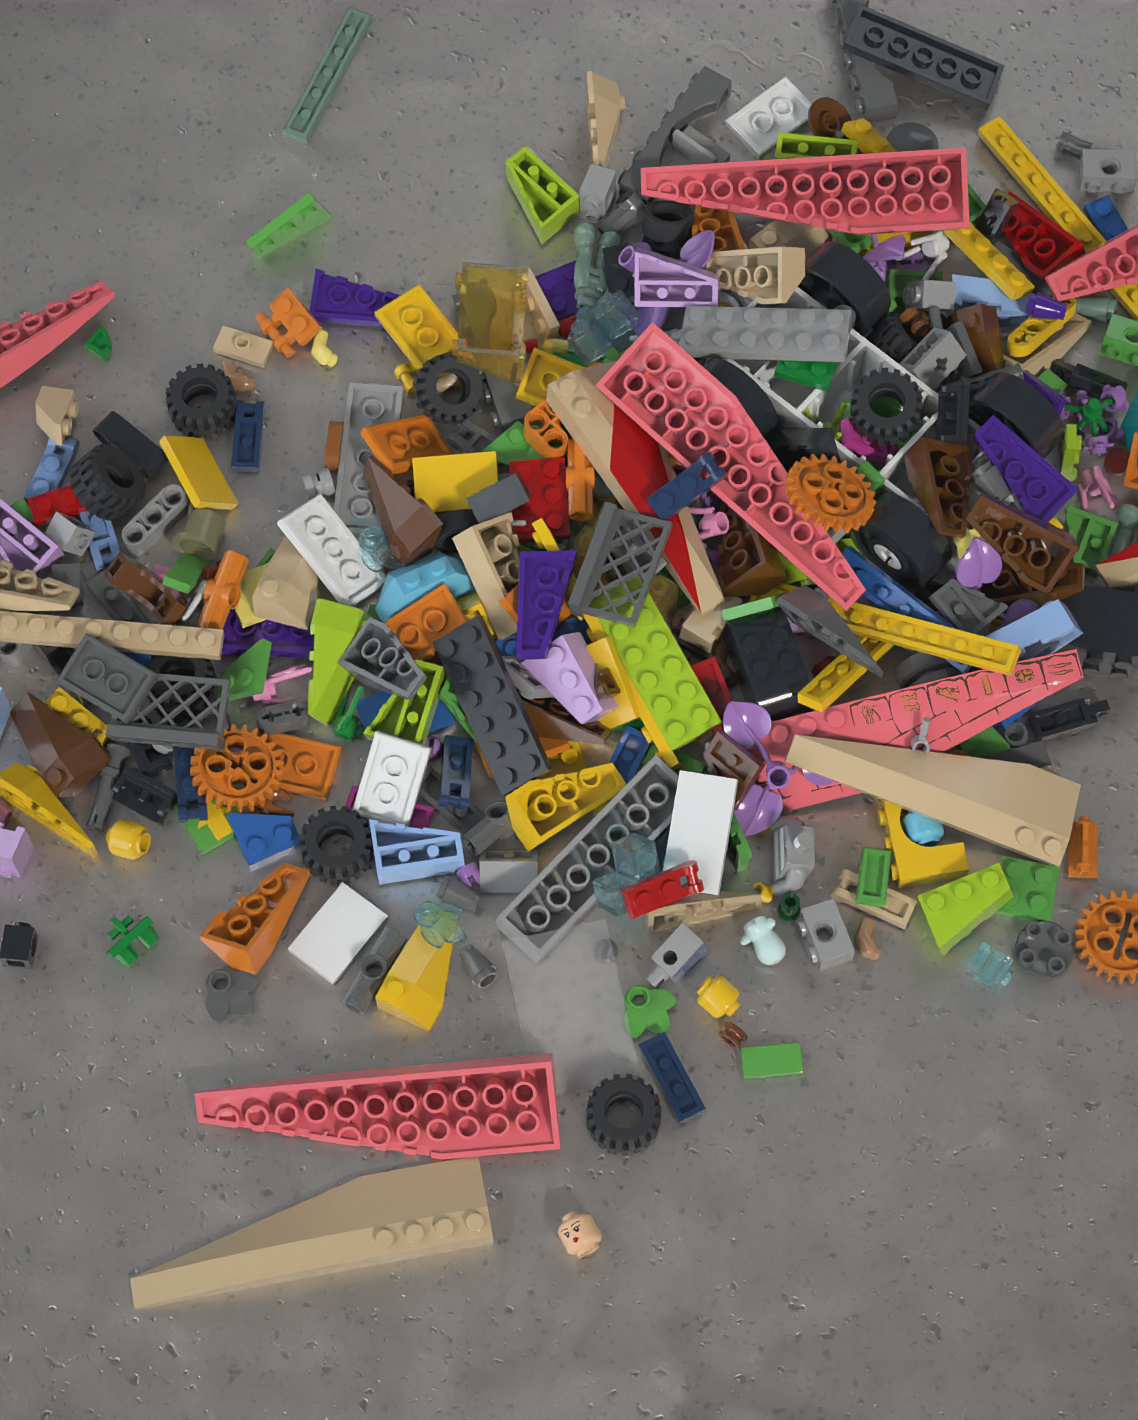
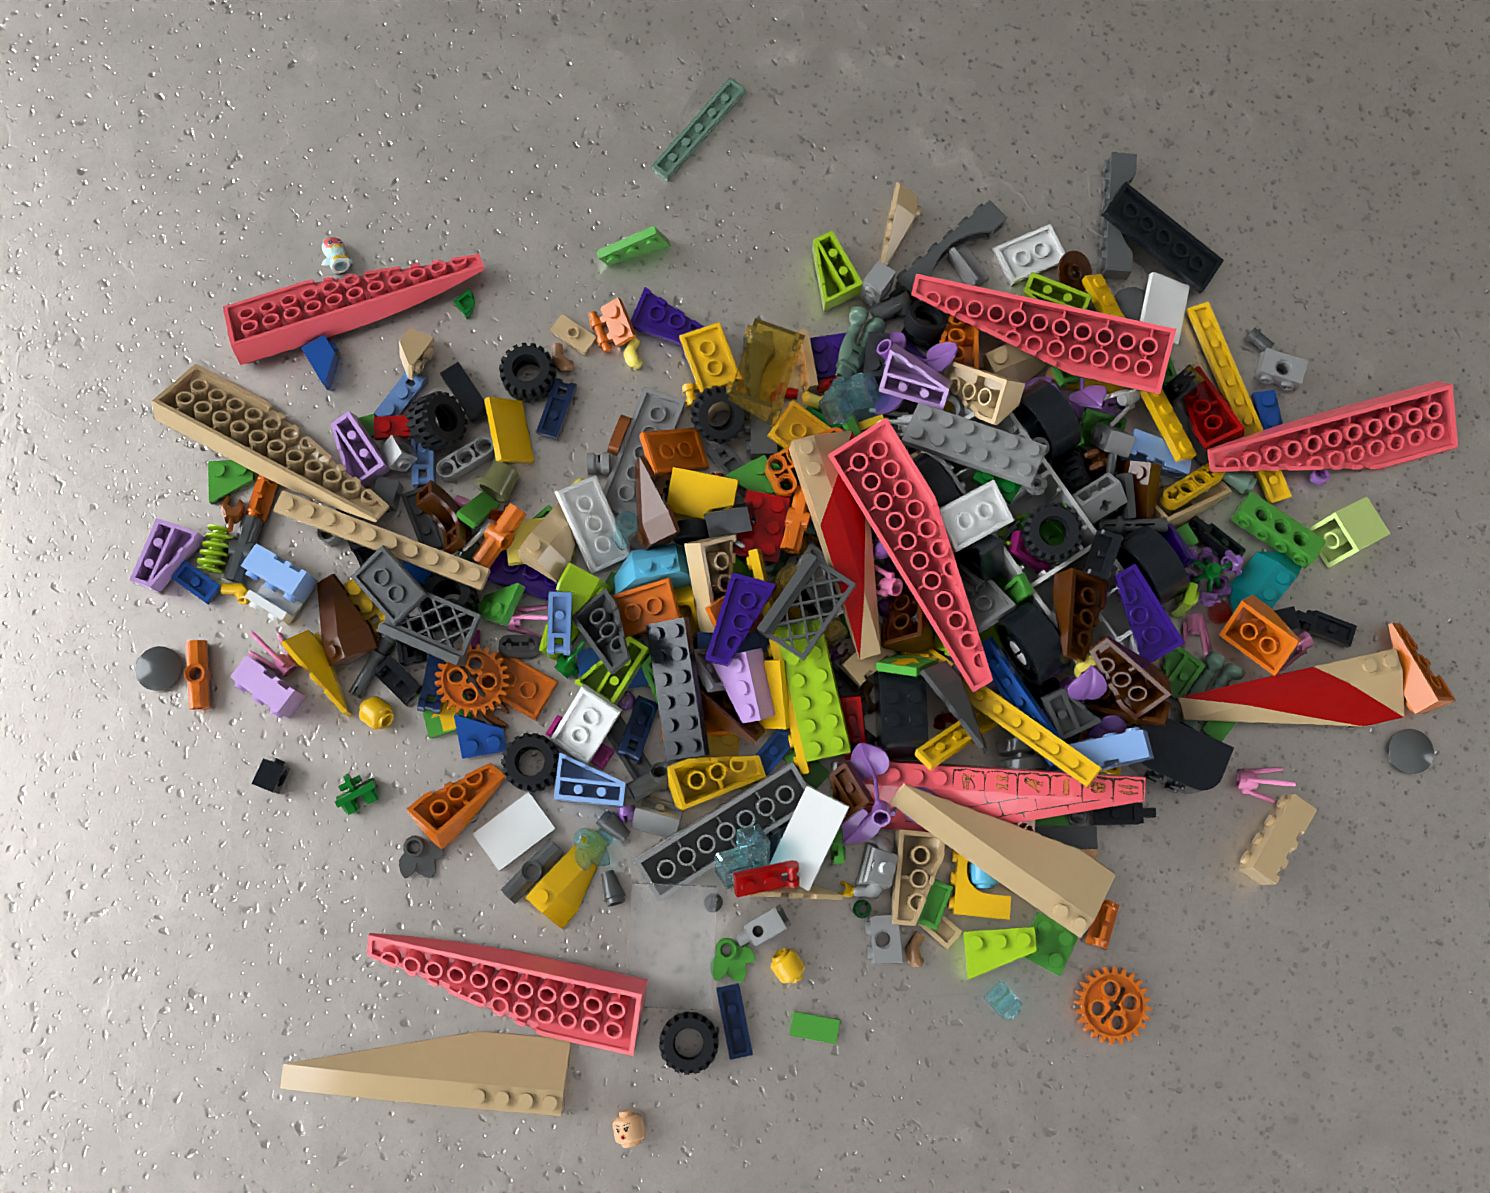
camera: 10 degrees right, 10 degrees up
reddish brown tile [594,667,621,700] -> none
dark blue plate [646,451,727,521] -> none
copper bush [718,1022,748,1050] -> none
light aqua animal [740,916,786,965] -> none
orange gear [784,454,876,534] -> none
light grey hand [911,717,930,754] -> none
dark grey cone [971,461,1011,502] -> none
dark grey dish [1015,921,1074,978] -> none
dark purple cone [1025,292,1067,320] -> none
none -> medium blue plate [547,591,573,655]
none -> tan wedge [892,829,945,926]
none -> white tile [939,480,1015,552]
none -> light grey plate [1025,473,1047,495]
none -> white tile [1140,272,1190,346]

